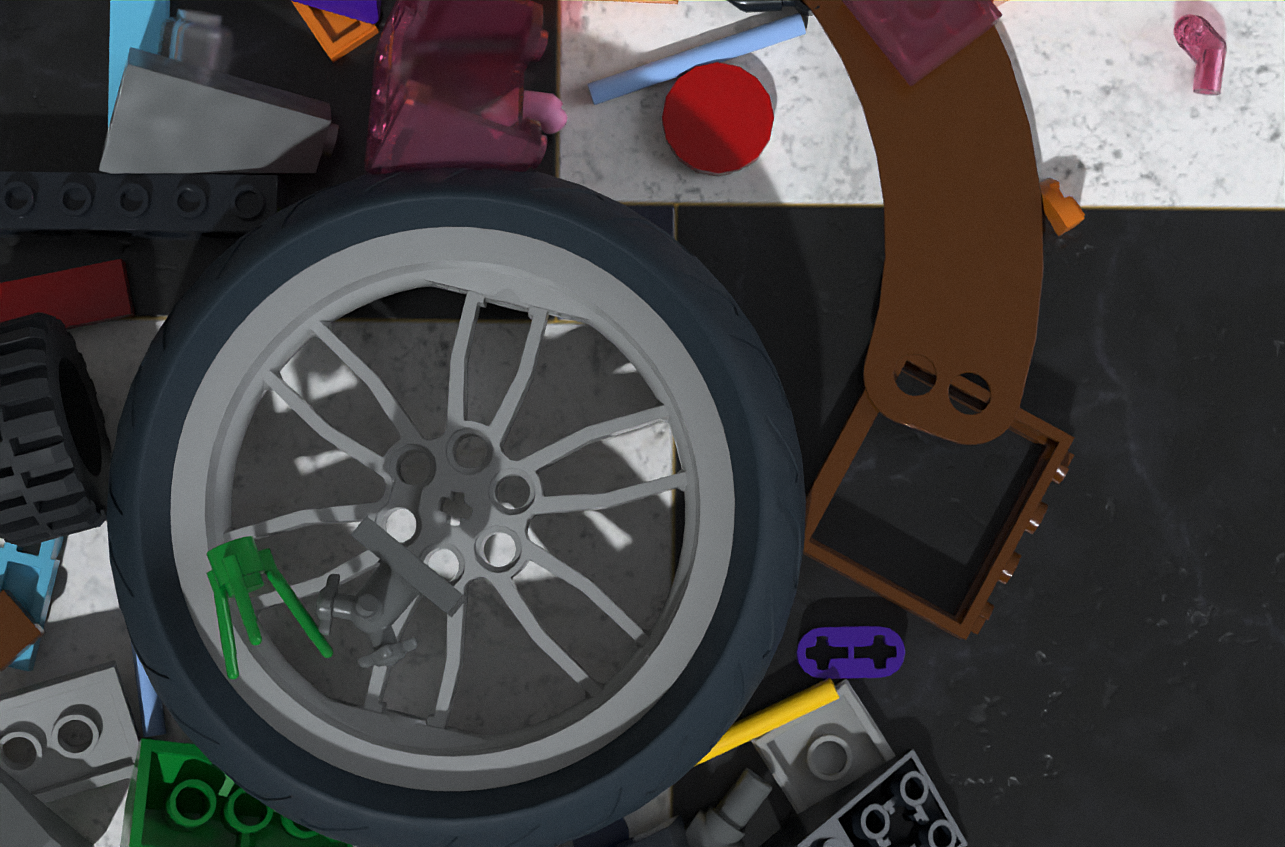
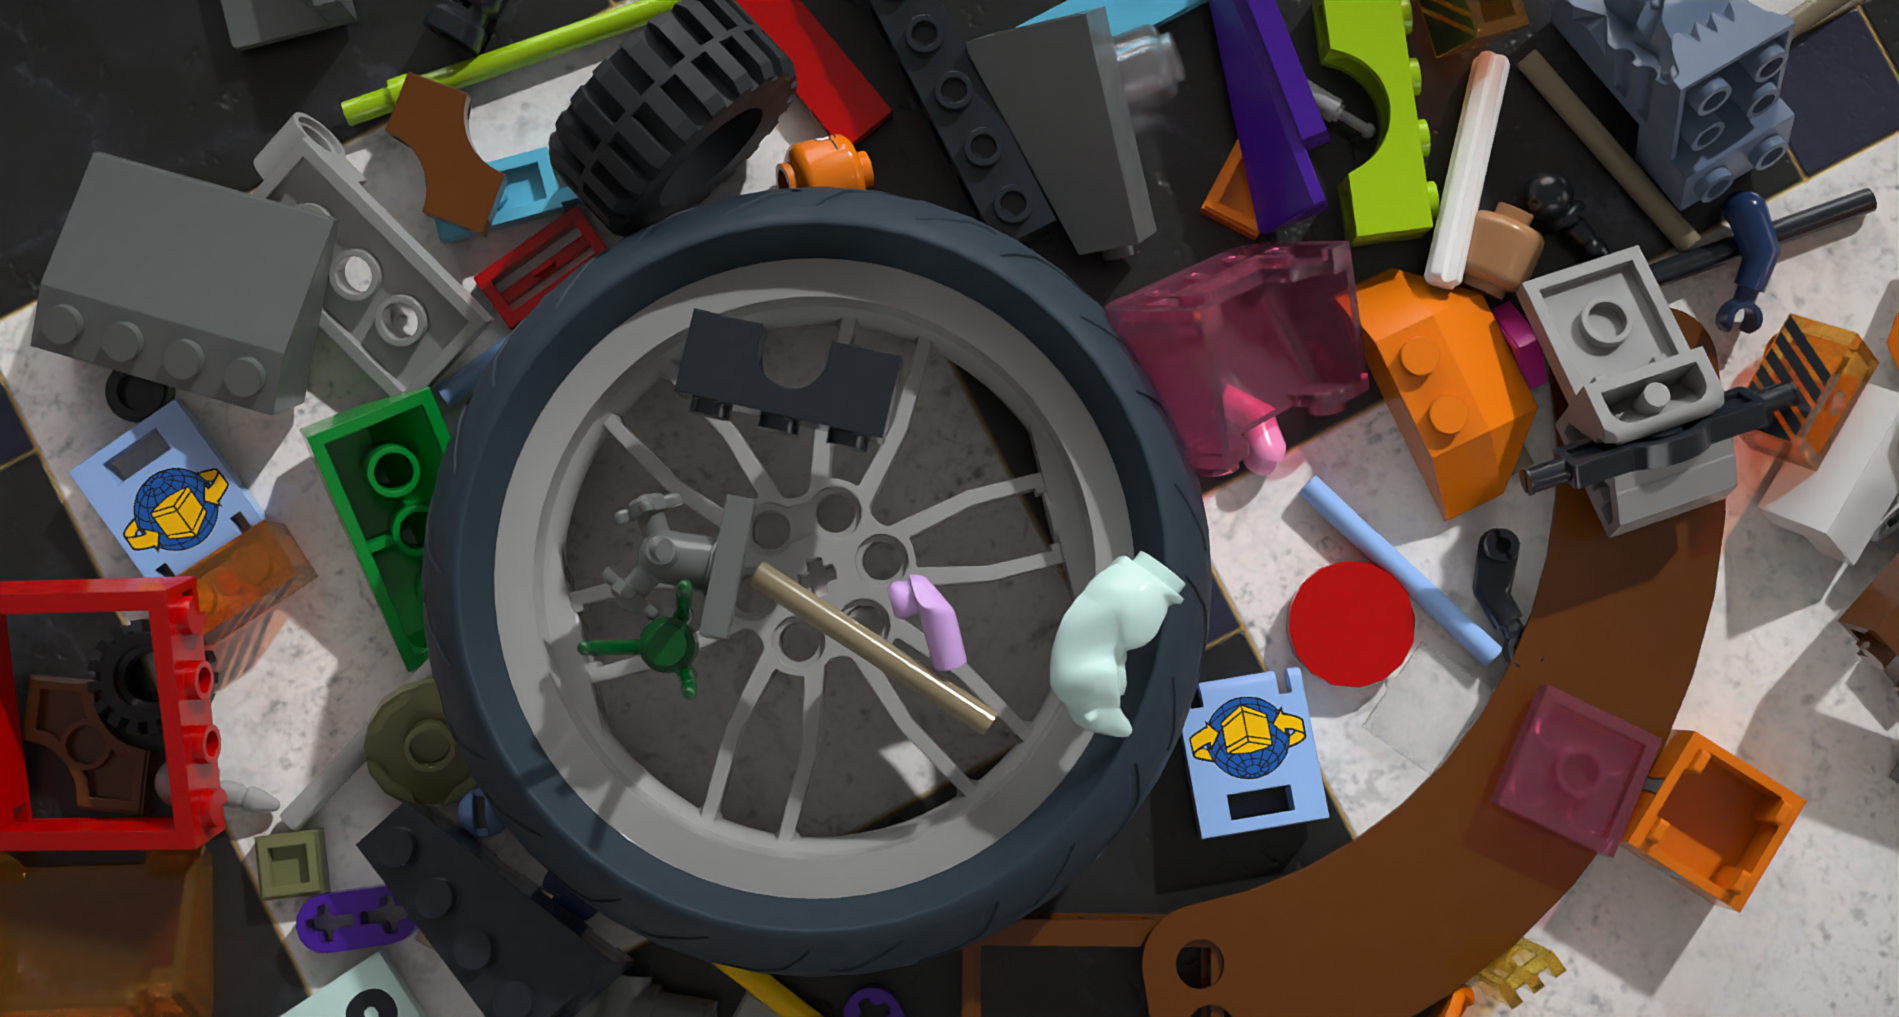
camera: 55 degrees right, 0 degrees up
green plant [206,536,333,680] -> none
none -> red tile [473,205,607,331]
none -> dark green plant [577,580,699,700]
none -> black arch [674,308,903,453]
none -> dark tan bar [748,561,998,736]
none -> orange head [776,134,874,190]
none -> lavender arm [887,574,967,671]
none -> light aqua animal [1049,551,1186,737]
none -> light blue container [1180,667,1329,840]
none -> clear piece [1362,641,1493,775]
none -> clear yellow tile [1472,937,1567,1010]

